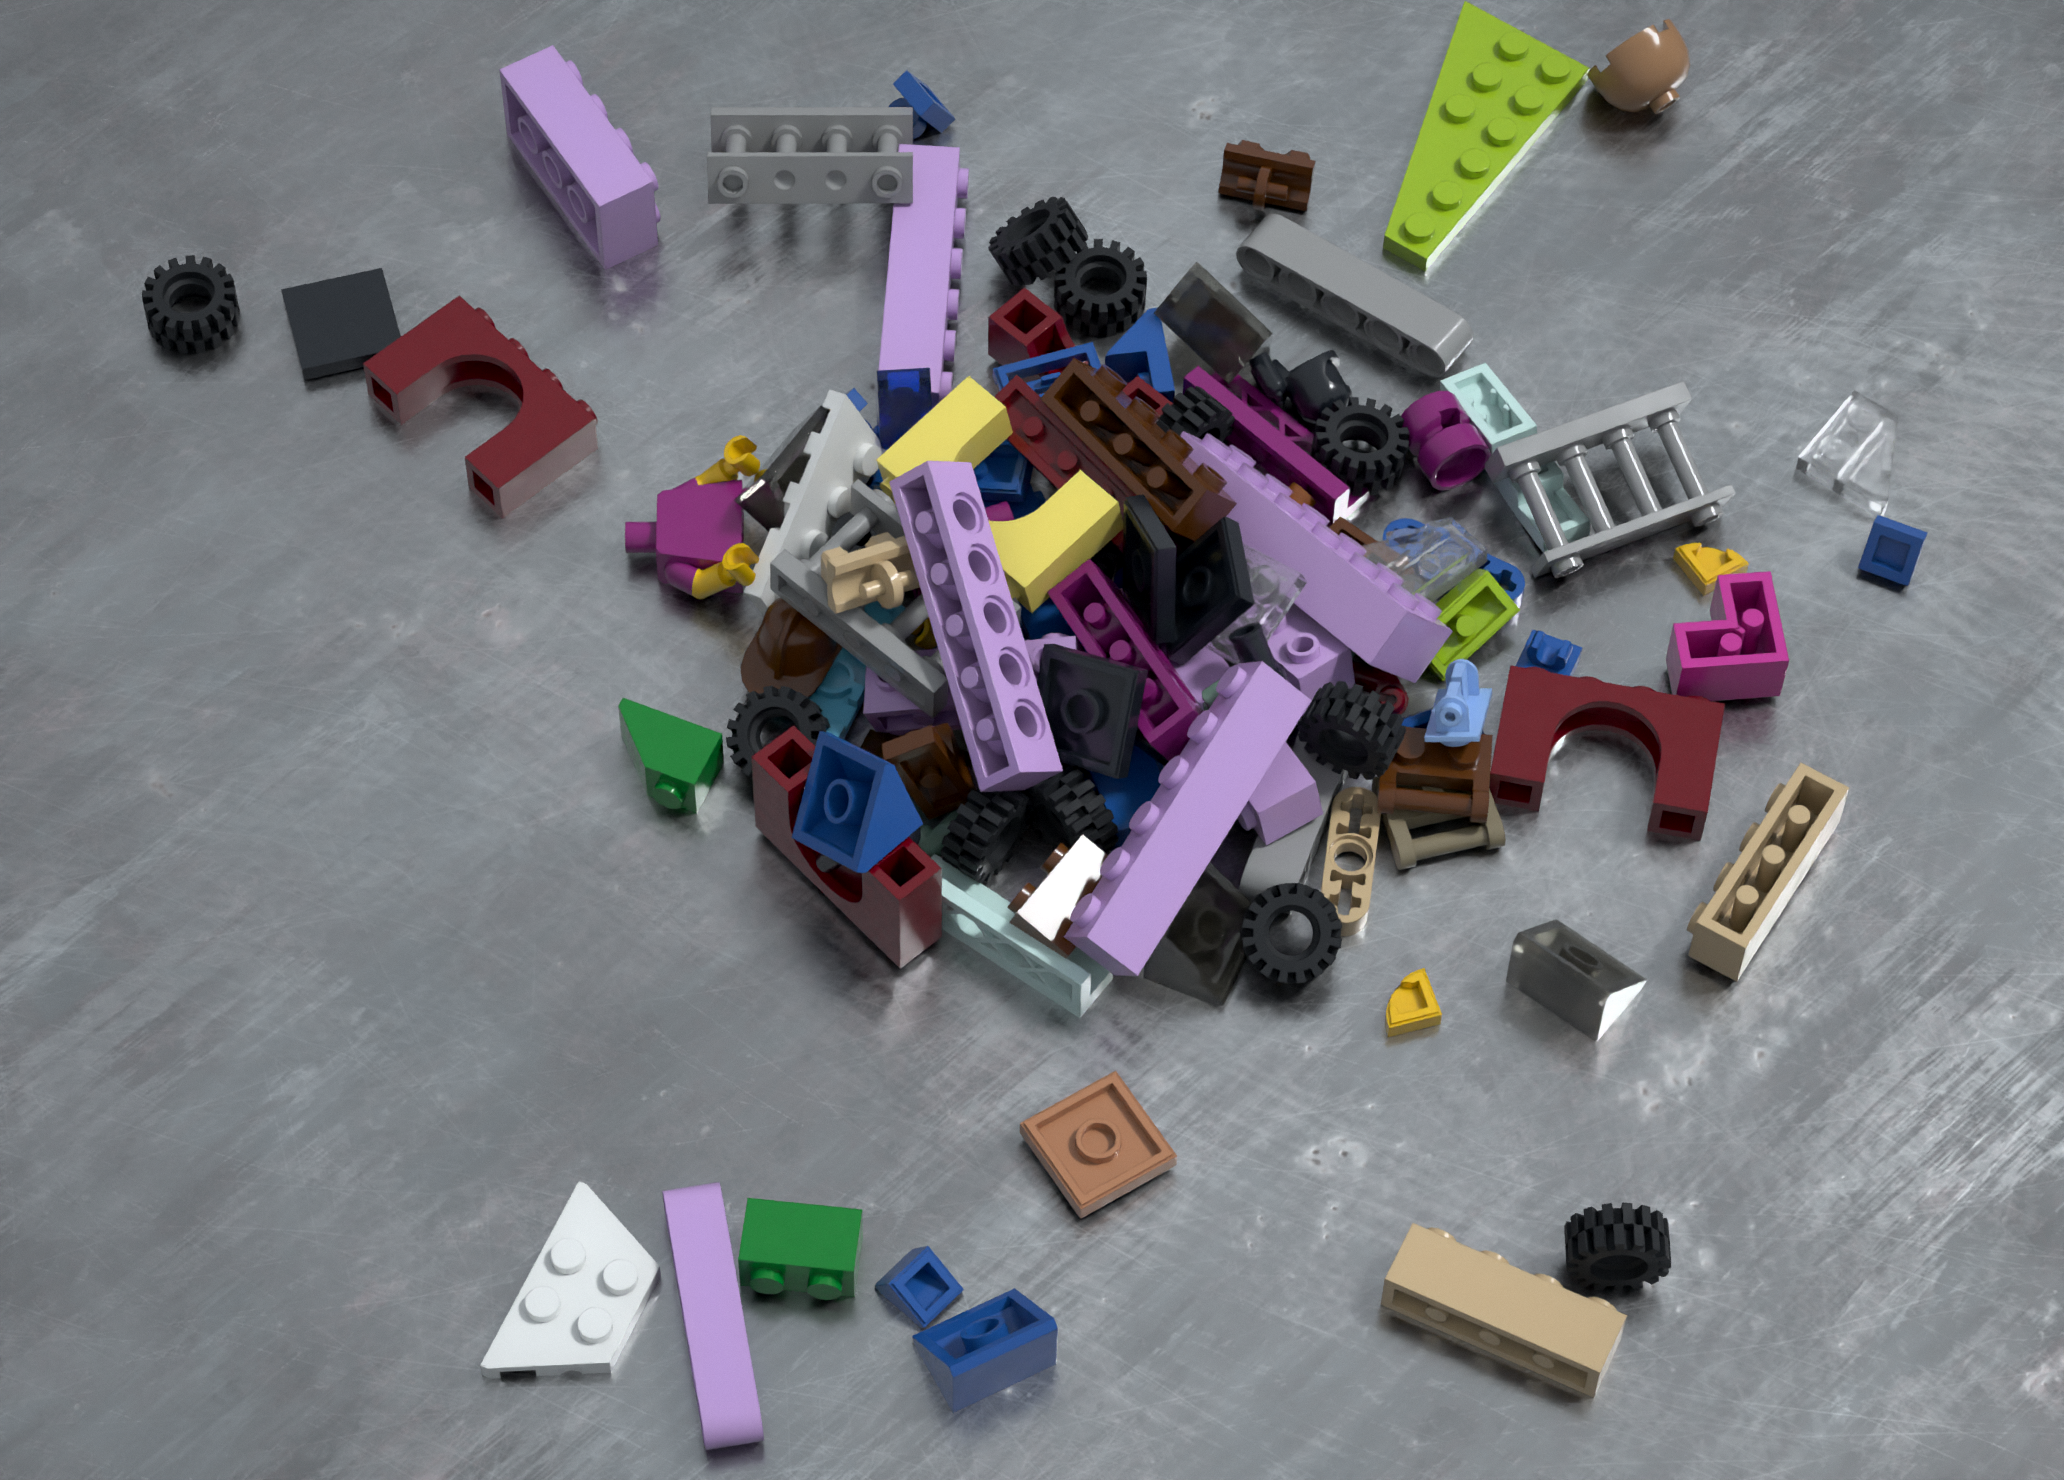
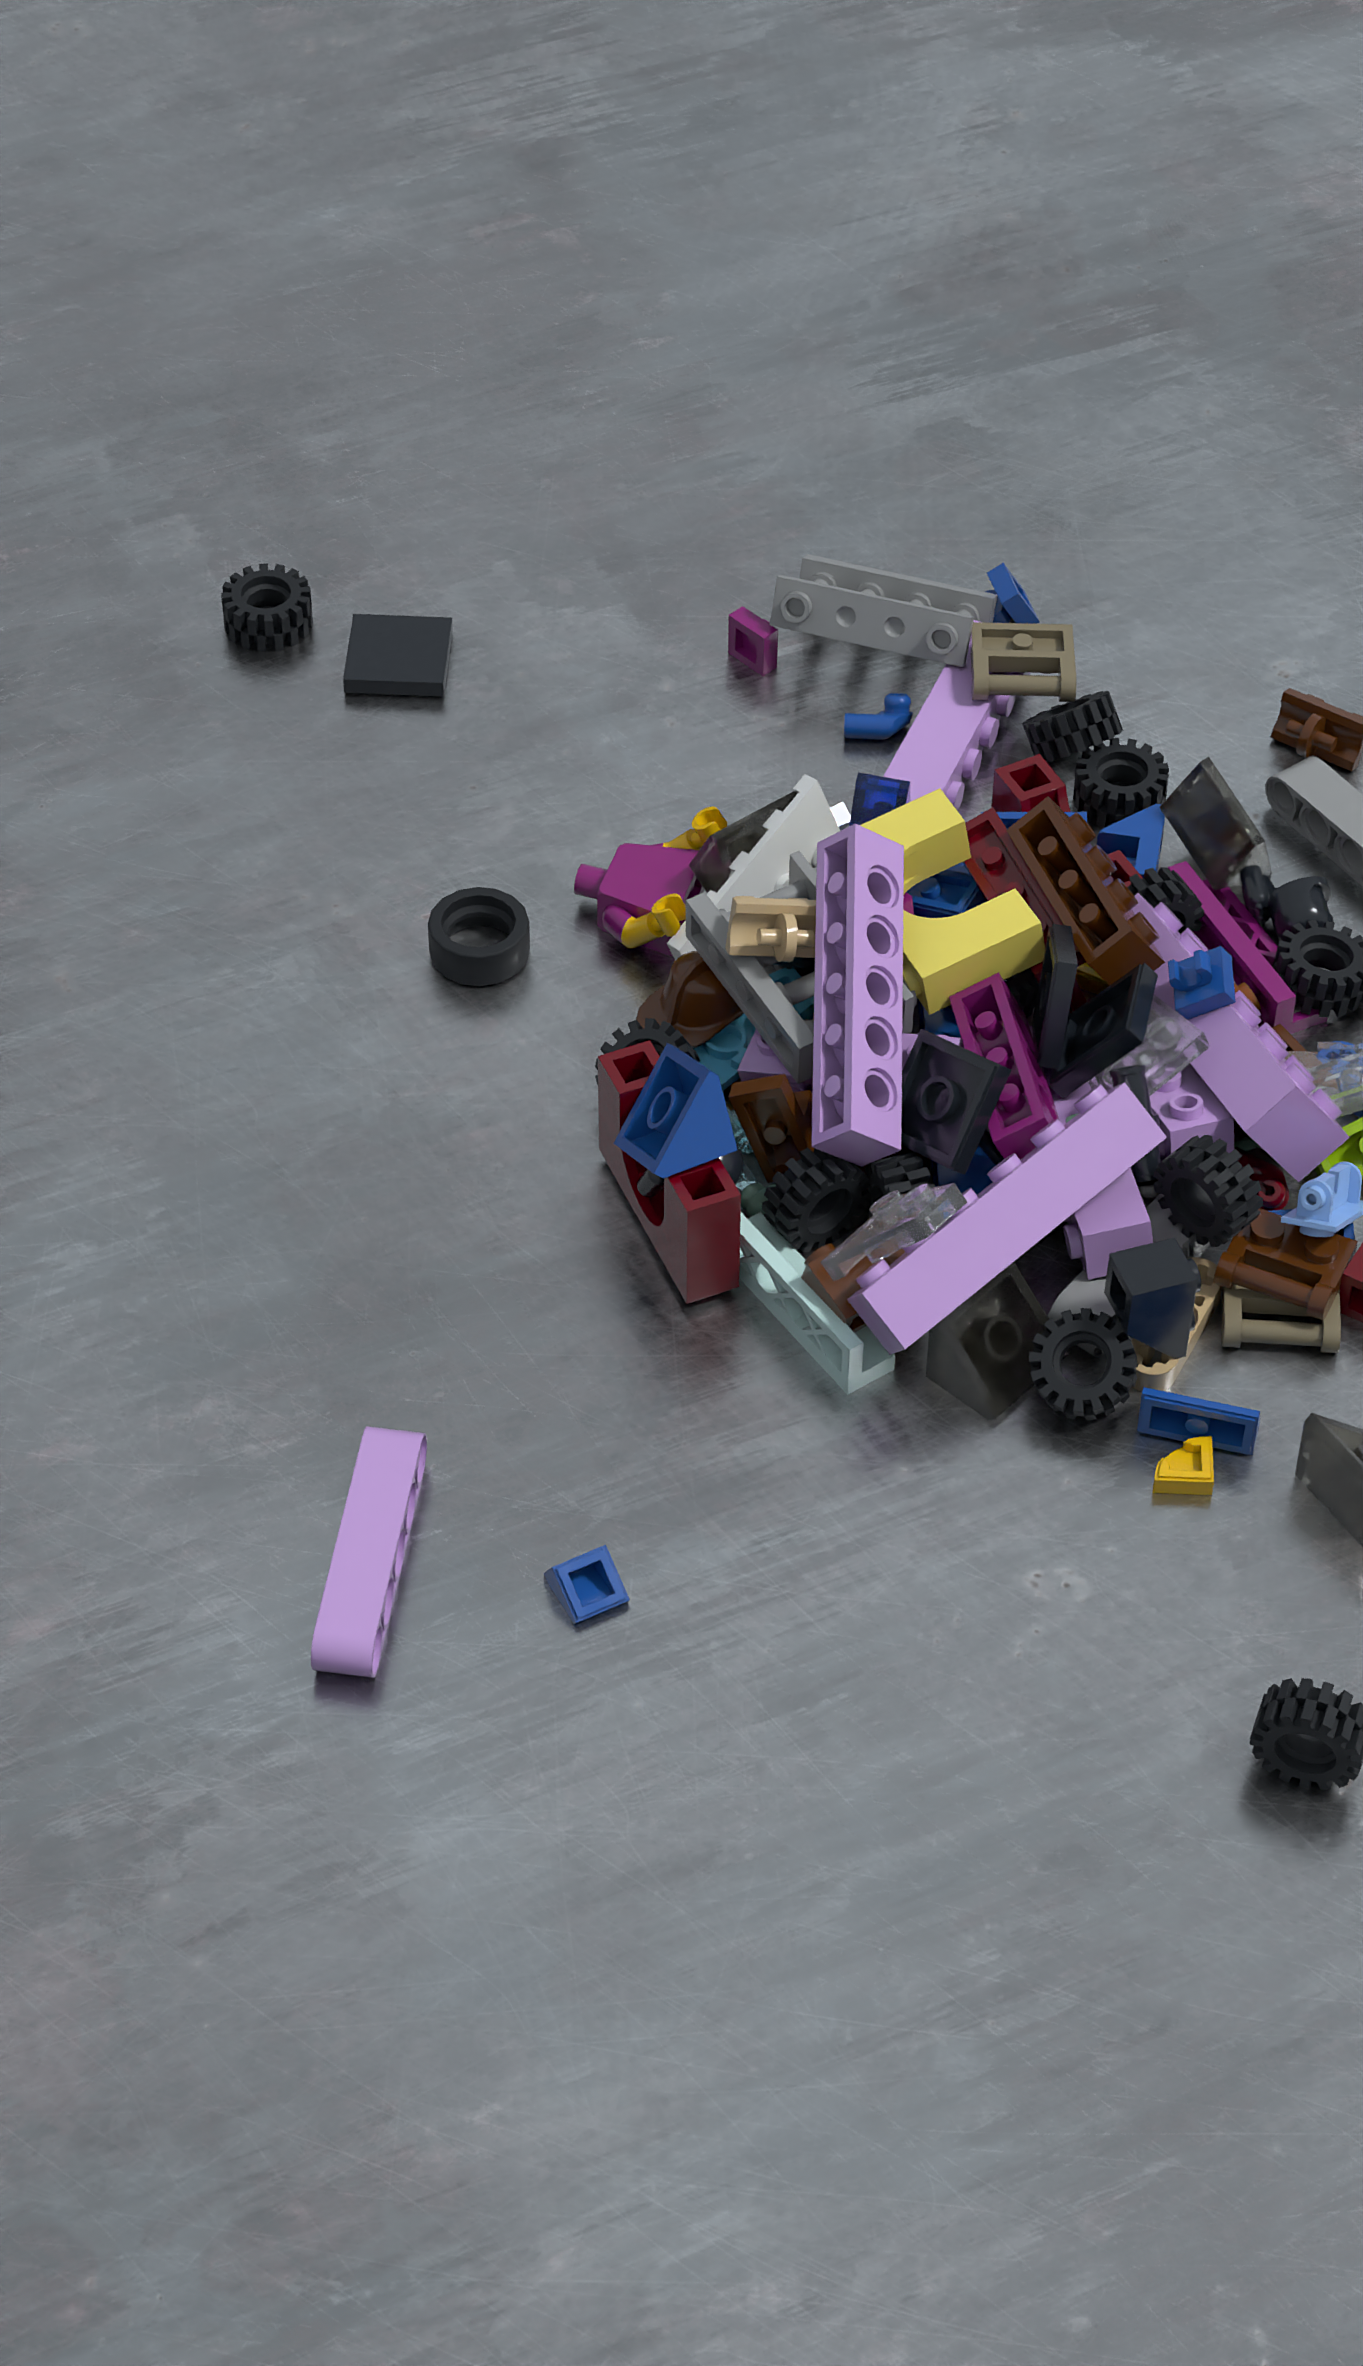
camera: 20 degrees right, 10 degrees down
dark red arch [363,295,598,519] -> none
white wing [480,1181,661,1379] -> none
lavender brick [499,45,661,270] -> none
green slope [618,698,724,814] -> none
green brick [738,1198,863,1300] -> none
blue slope [912,1288,1058,1413] -> none
nougat plate [1020,1071,1177,1219] -> none
tan brick [1381,1223,1627,1398] -> none
none -> black tyre [428,887,530,986]
none -> magenta plate [728,606,778,677]
none -> clear wing [821,1183,967,1281]
none -> blue arm [844,693,913,740]
none -> dark tan plate [970,622,1076,702]
none -> black slope [1104,1237,1201,1359]
none -> blue slope [1137,1387,1260,1455]
none -> blue tile [1168,946,1236,1021]

